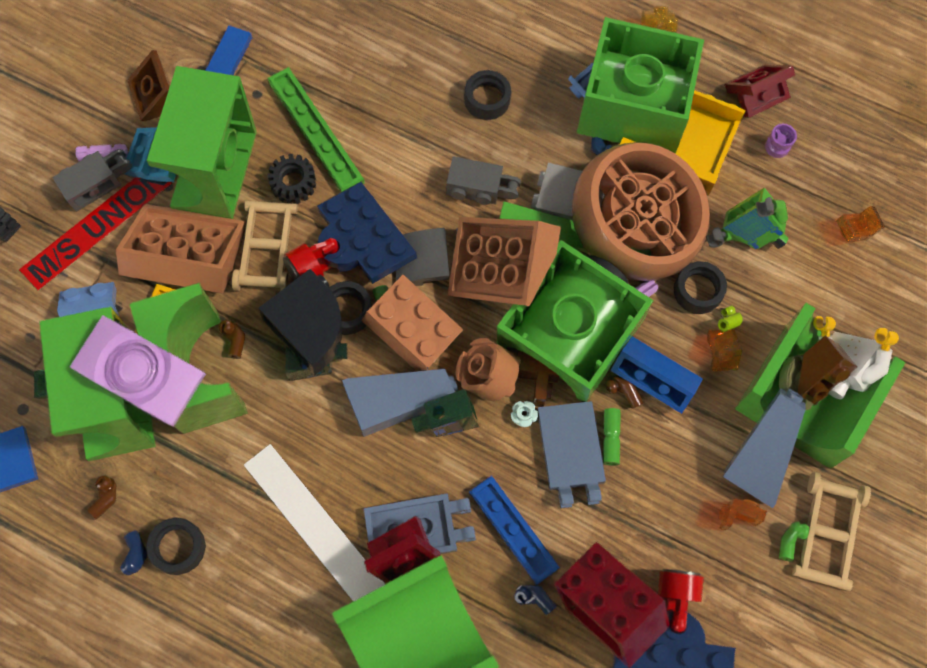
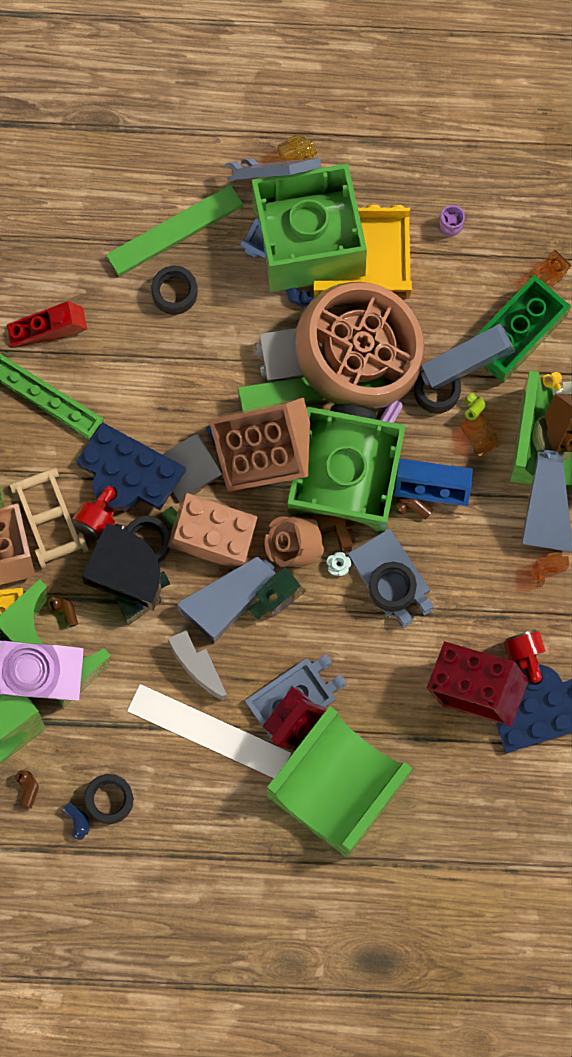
camera: 25 degrees left, 5 degrees up
black tyre [268,154,316,204] -> none
dark grey brick [446,156,521,205] -> none
blue tile [469,476,560,585] -> none
dark blue arm [514,585,557,616] -> none
bright green piece [603,408,621,466] -> none
torso [706,188,788,249] -> none
dark red bracket [725,64,795,118] -> none
none -> red slope [7,301,88,348]
none -> bright green tile [106,184,243,277]
none -> light grey slope [168,630,227,701]
none -> sand blue tile [225,158,321,181]
none -> black tyre [369,561,417,612]
none -> sand blue slope [421,323,515,389]
none -> green brick [476,275,571,383]

